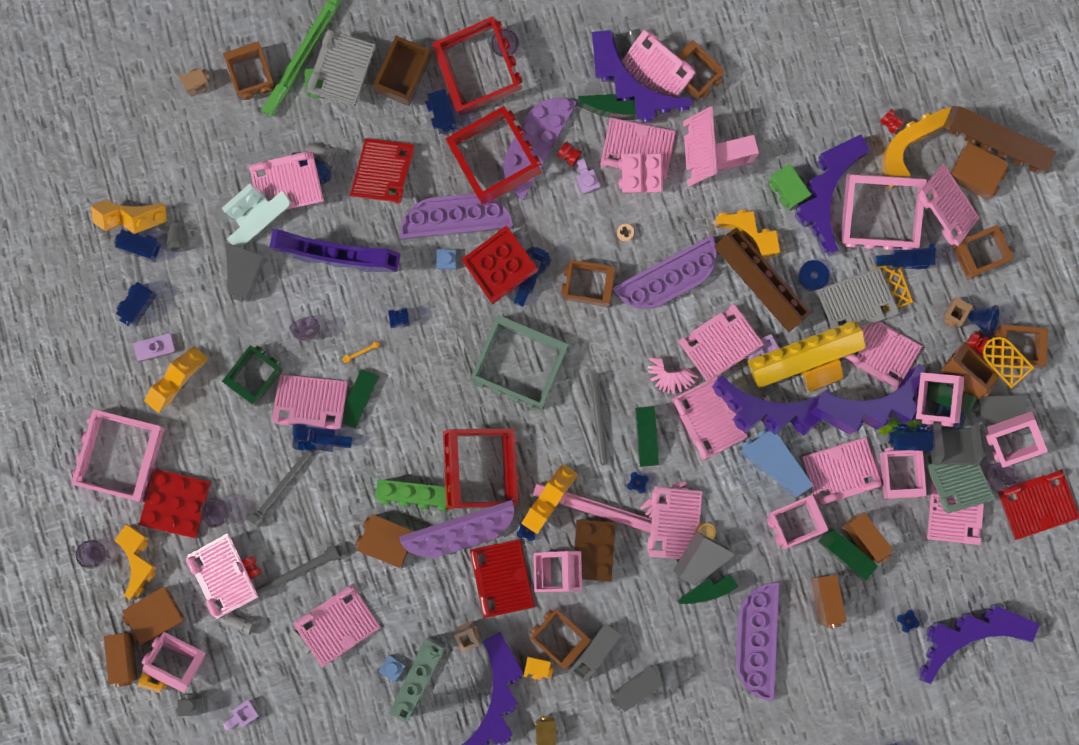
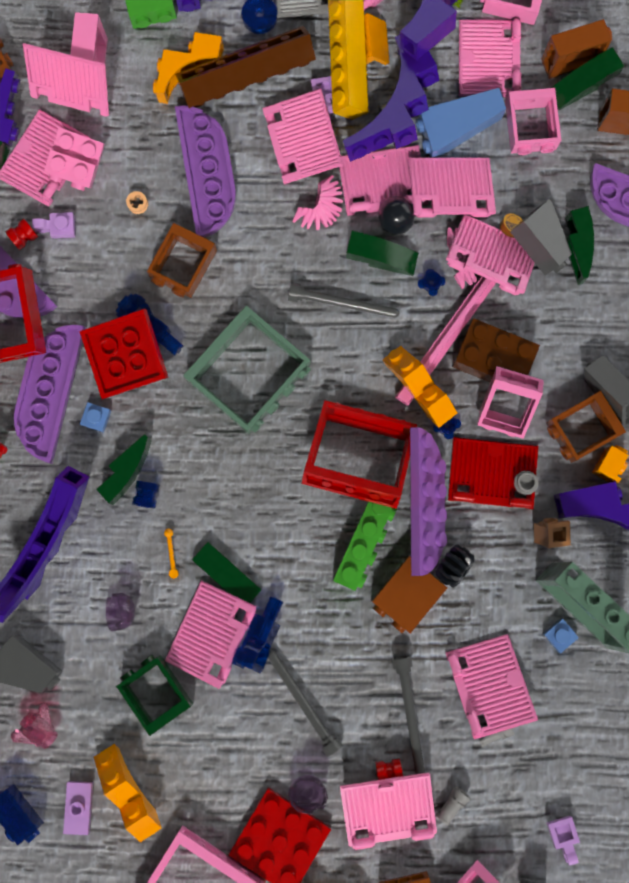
camera: 65 degrees left, 0 degrees up
none -> clear pink rock [11,703,58,749]
none -> dark green slope [96,434,152,505]
none -> black hair [378,196,415,235]
none -> bright pink window [408,157,496,218]
none -> black gear [436,544,475,588]
none -> light grey plate [514,471,538,495]

